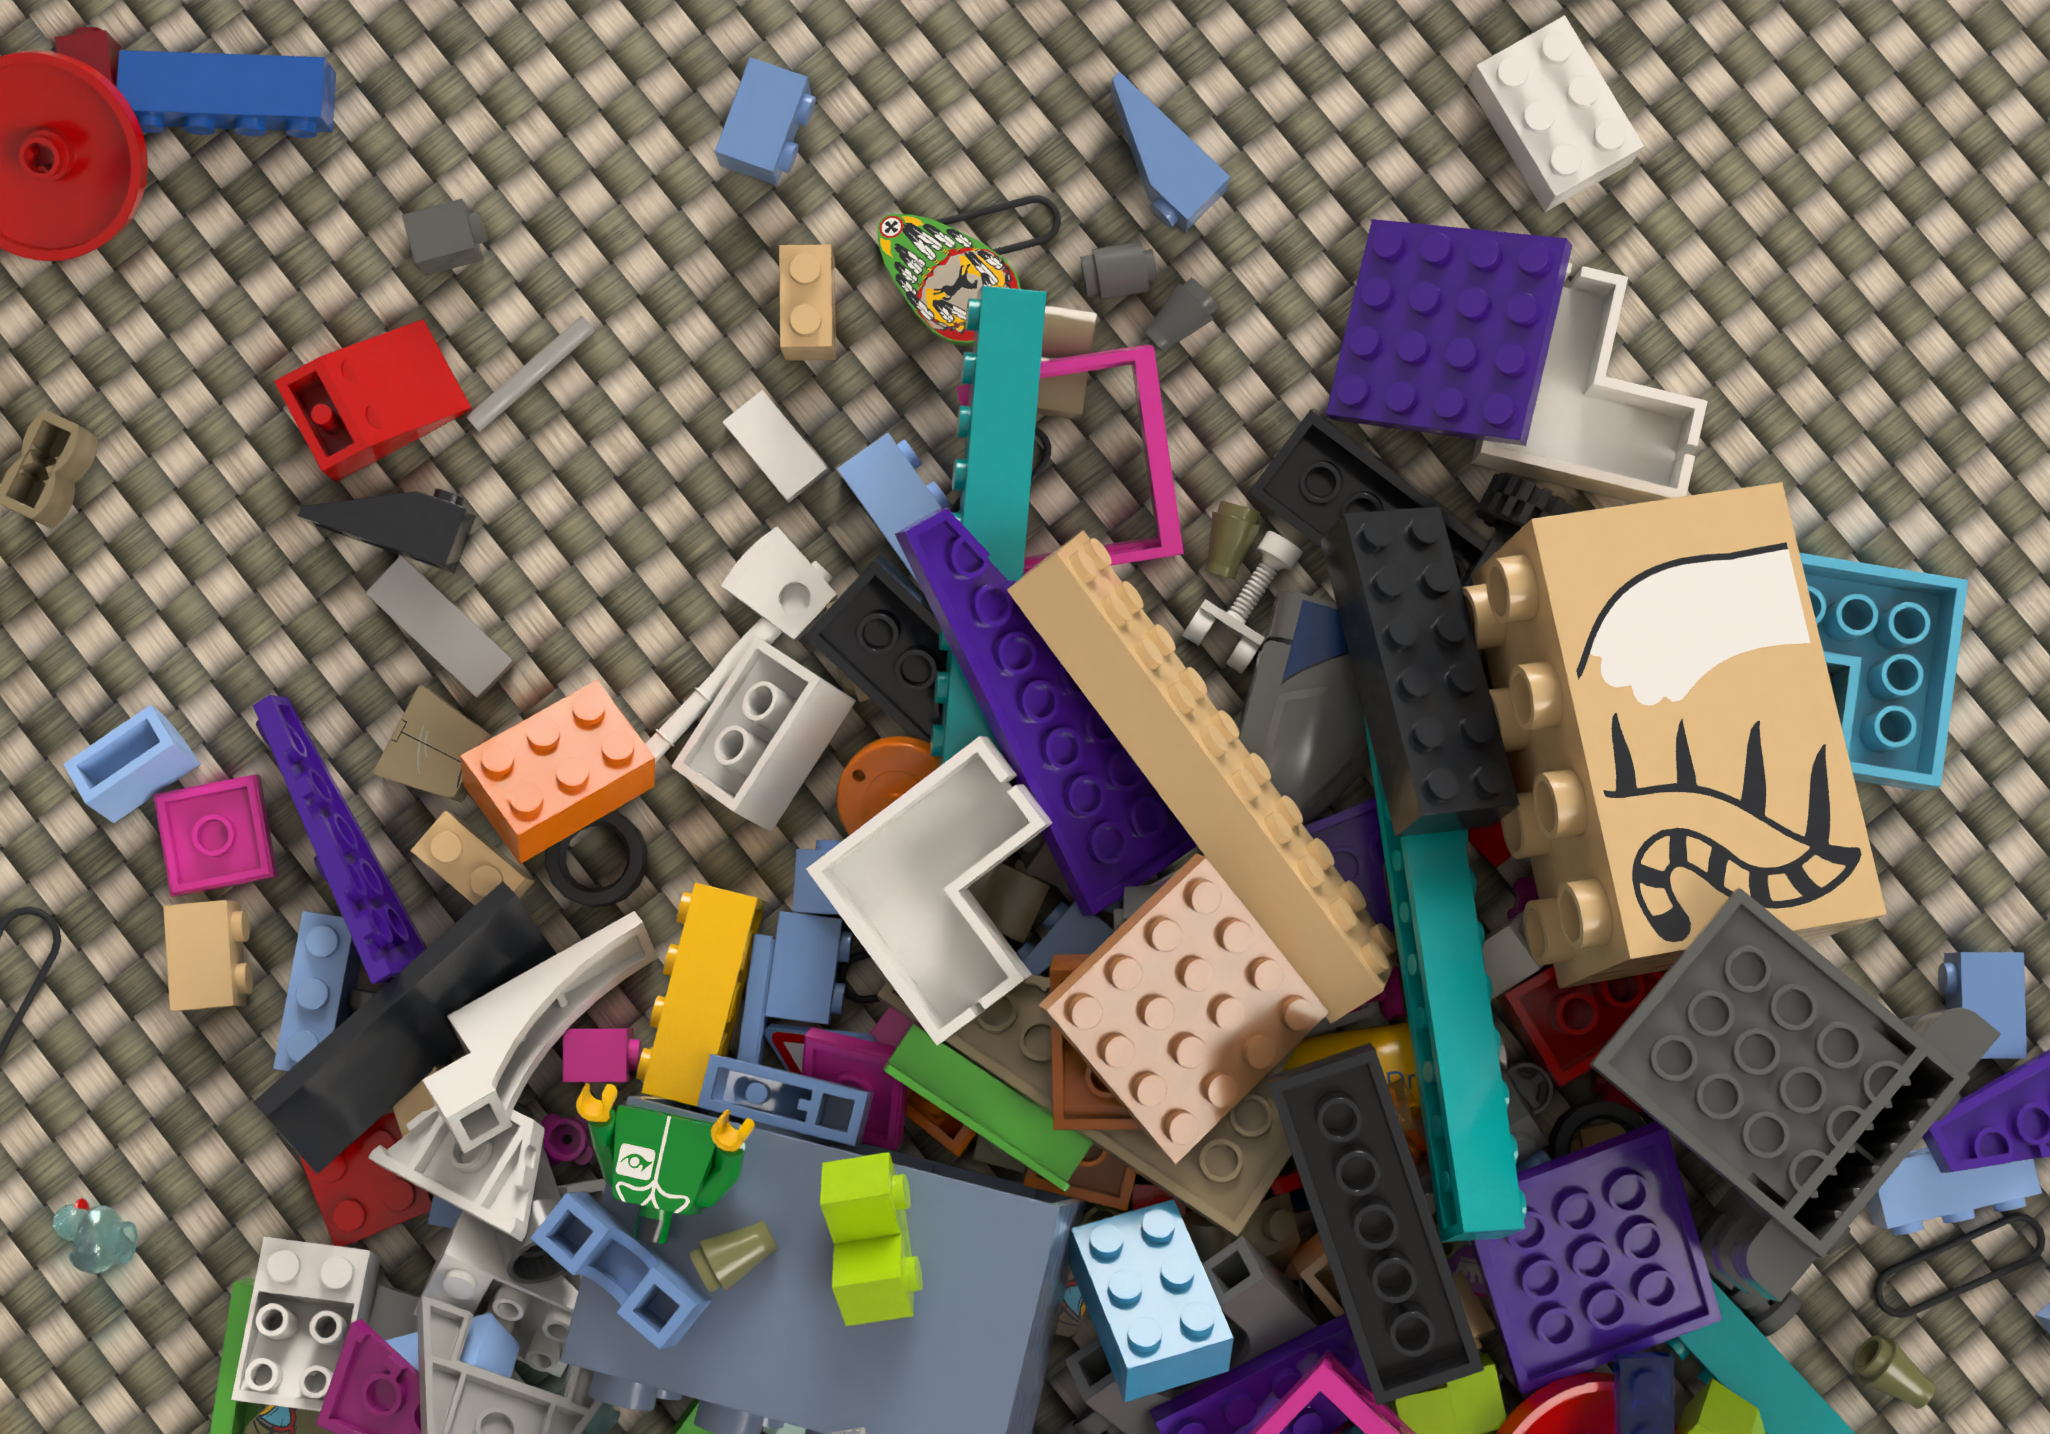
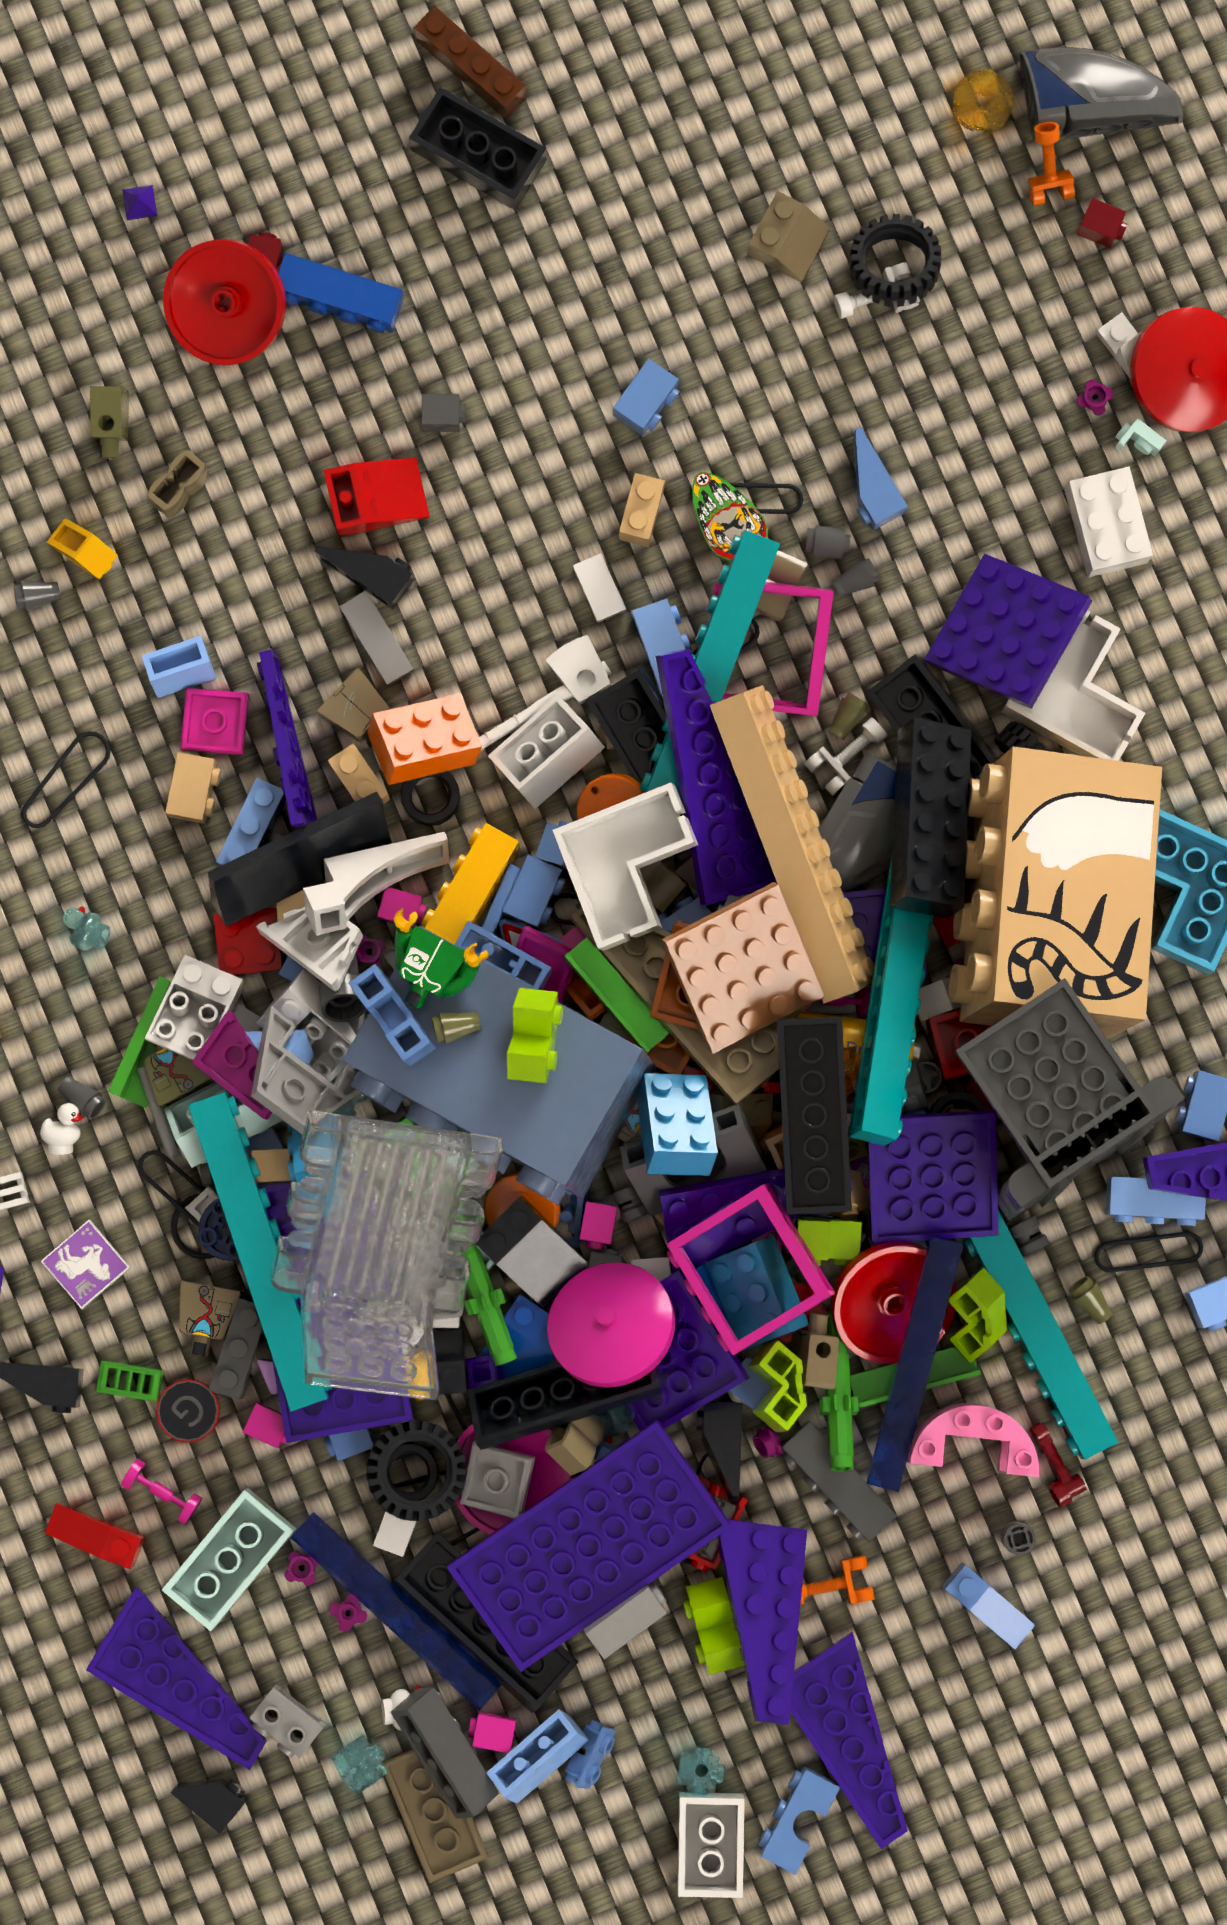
camera: 15 degrees right, 0 degrees up
light grey bar [466,316,595,432] -> none

